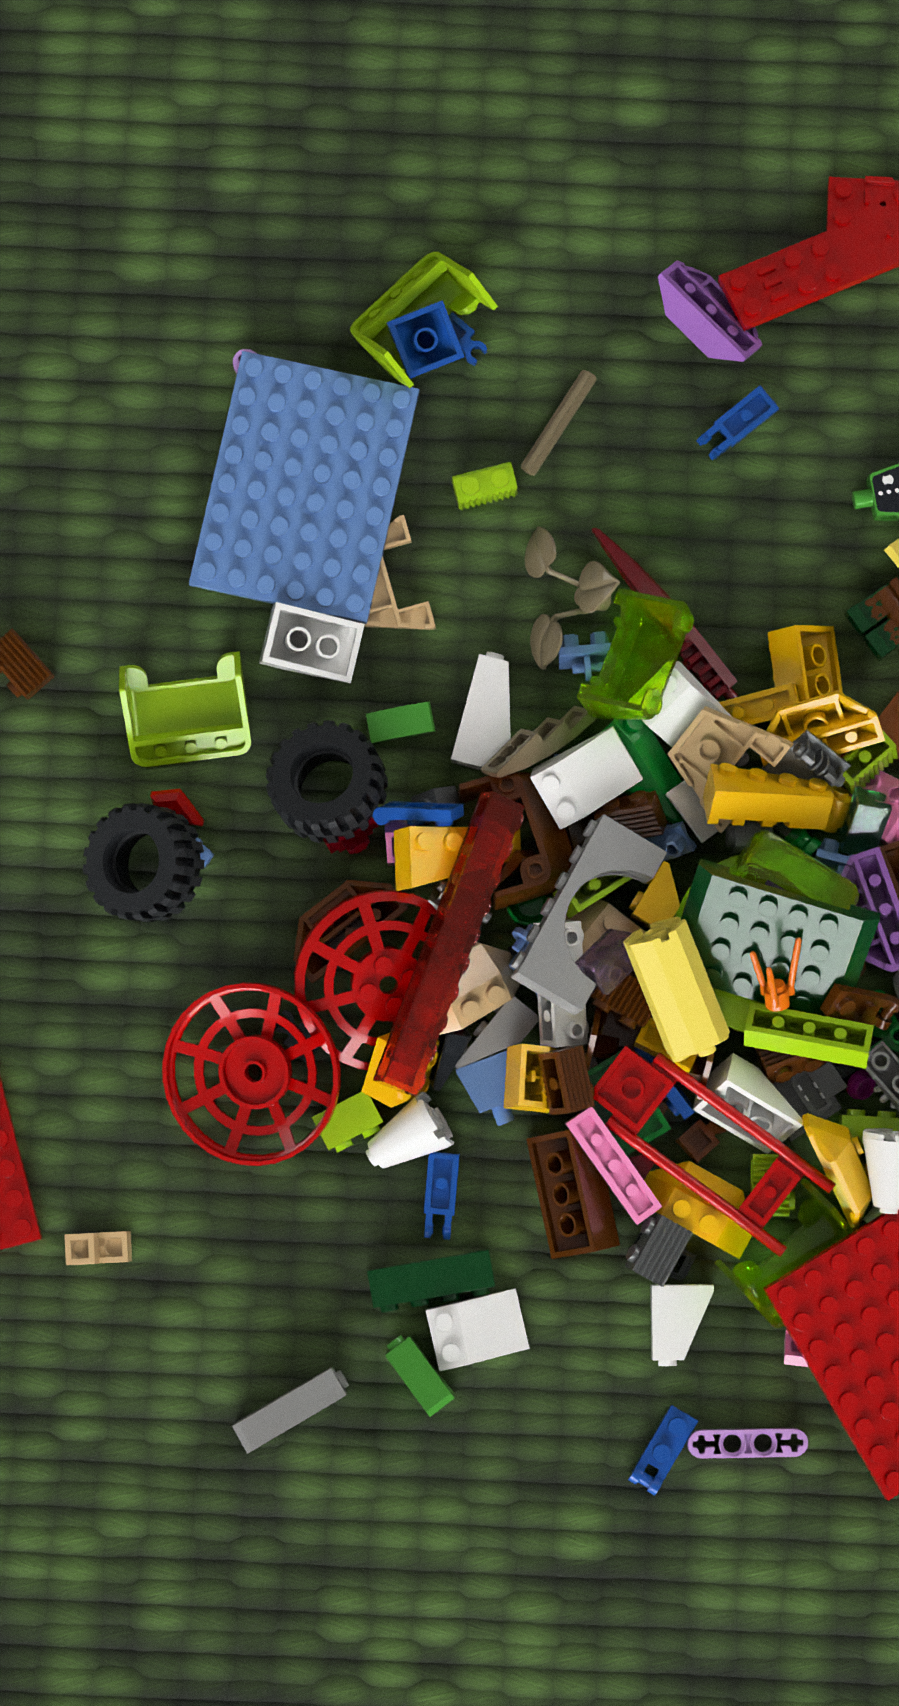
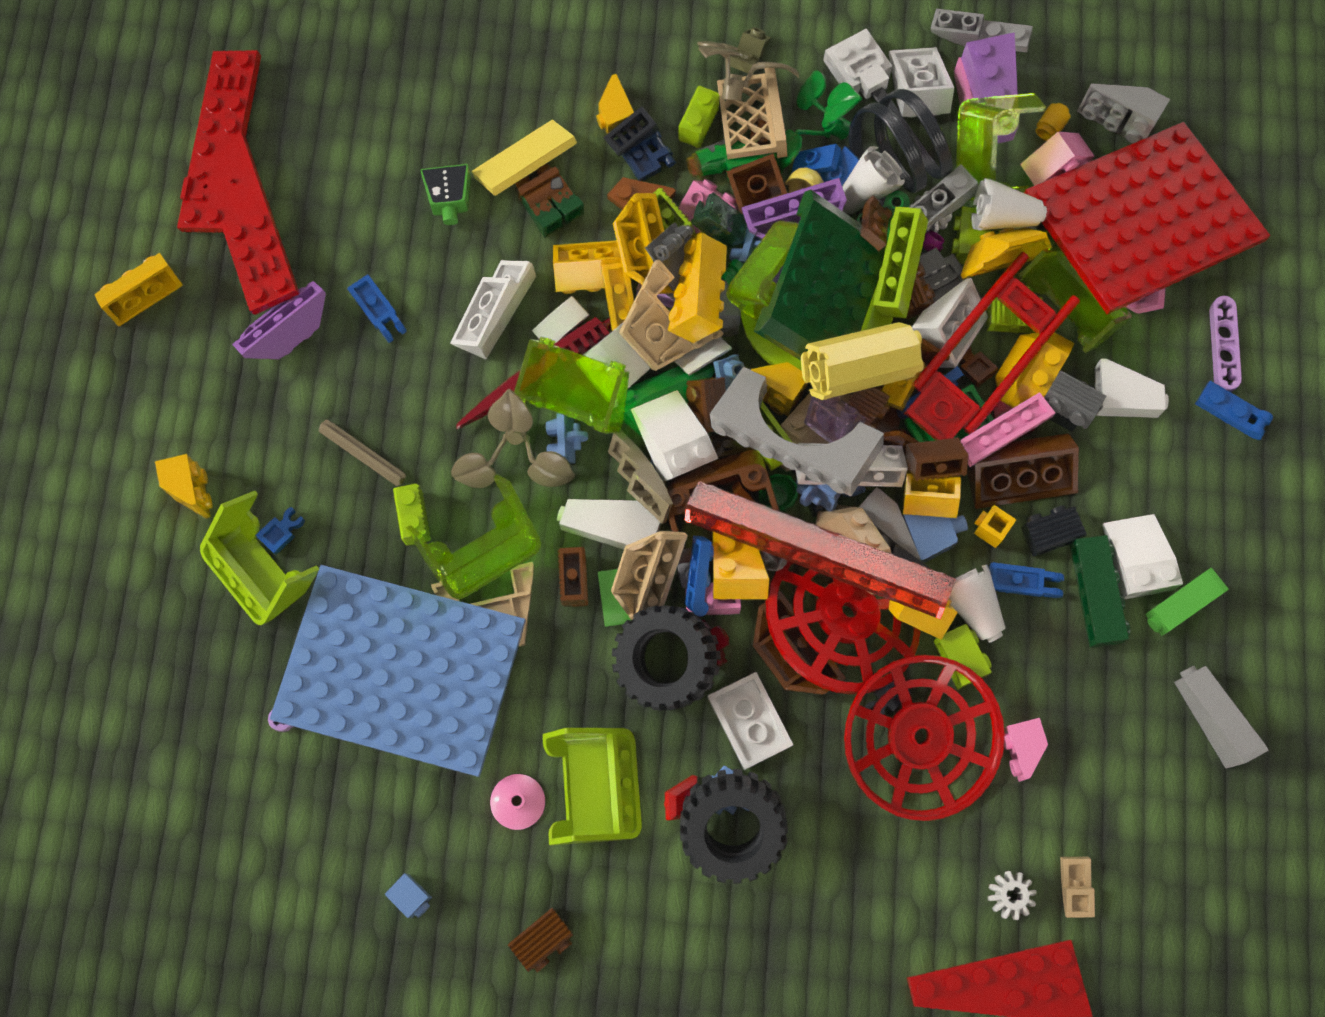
camera: 90 degrees left, 10 degrees down
white slope [259,602,365,683] -> none
blue slope [386,300,464,379] -> none
orange plant [750,937,802,1012] -> none
none -> yellow slope [94,253,183,327]
none -> yellow slope [155,454,213,518]
none -> medium blue brick [385,873,432,918]
none -> clear neon green windscreen [406,474,541,599]
none -> white slope [451,260,536,359]
none -> bright pink dish [490,774,545,830]
none -> white slope [532,296,589,348]
none -> reddish brown brick [558,547,588,607]
none -> tan wedge [611,531,687,620]
none -> white plate [708,672,793,770]
none -> yellow brick [974,505,1016,548]
none -> white gear [988,871,1037,920]
none -> bright pink slope [1004,718,1048,782]
none -> black brick [1021,505,1087,557]

